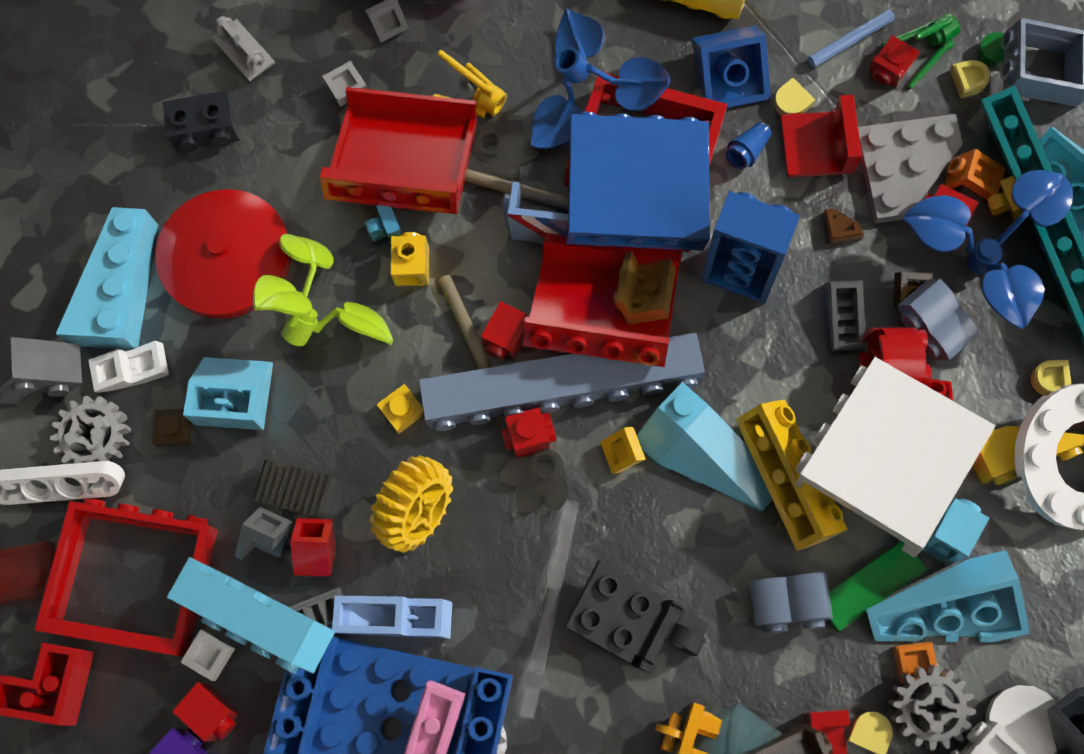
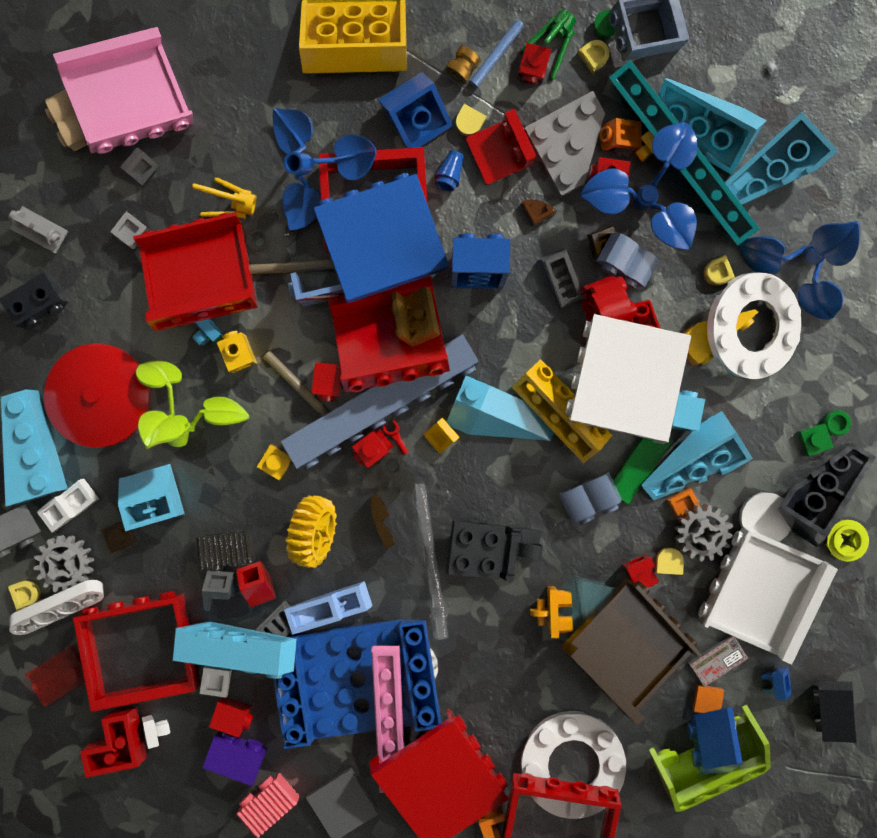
camera: 30 degrees left, 15 degrees up
none -> light yellow tile [8,580,41,611]
none -> white tile [141,715,170,749]
none -> dark brown slope [371,492,396,549]
none -> red hand [383,420,408,455]
none -> pearl gold wheel [445,45,481,84]

